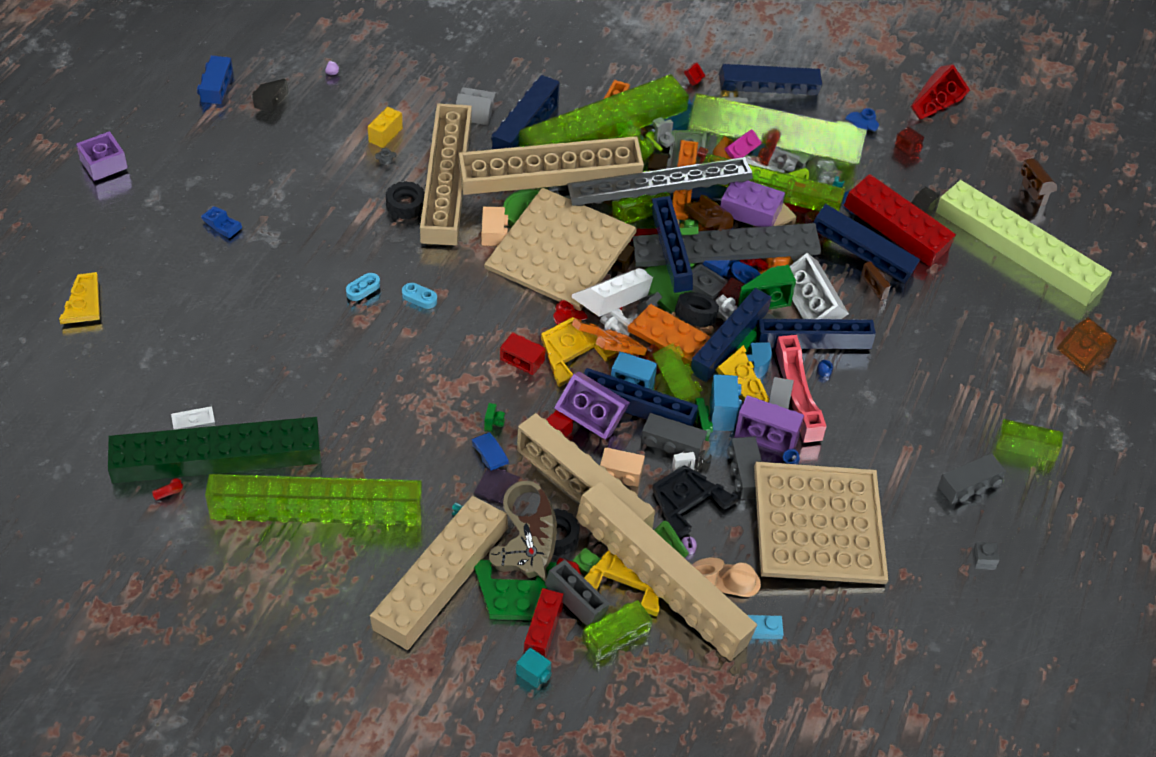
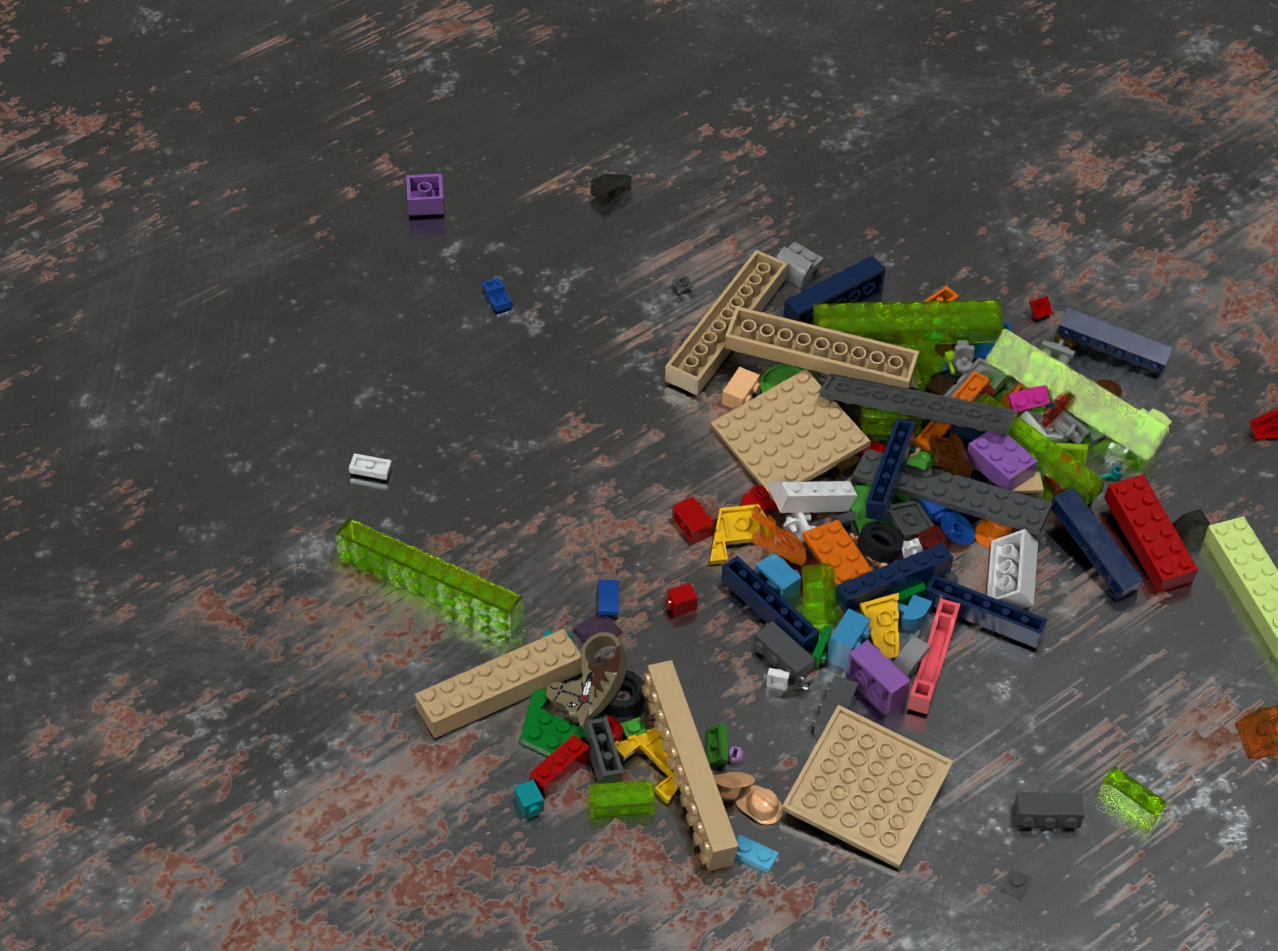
camera: 30 degrees right, 0 degrees up
yellow wing [59,272,100,324] -> none
dark green brick [108,417,321,484] -> none
red arm [152,478,183,501] -> none
blue brick [197,56,233,104] -> none
lavender hinge [325,61,339,75] -> none
medium azure plate [346,273,380,301] -> none
yellow brick [368,106,403,148] -> none
black tyre [386,181,425,219] -> none
medium azure plate [402,283,437,309] -> none
green tile [484,403,505,432] -> none
tan brick [517,413,655,529] -> none
medium lavender brick [555,372,630,440] -> none
light nougat brick [600,447,645,487] -> none
black wing [652,465,739,539] -> none
green slope [738,265,796,310] -> none
red arm [740,258,768,271] -> none
blue hinge [783,449,800,465] -> none
blue hinge [817,360,833,377] -> none
blue plate [845,108,879,133] -> none
reddish brown plate [861,261,891,301] -> none
clear red brick [895,126,924,157] -> none

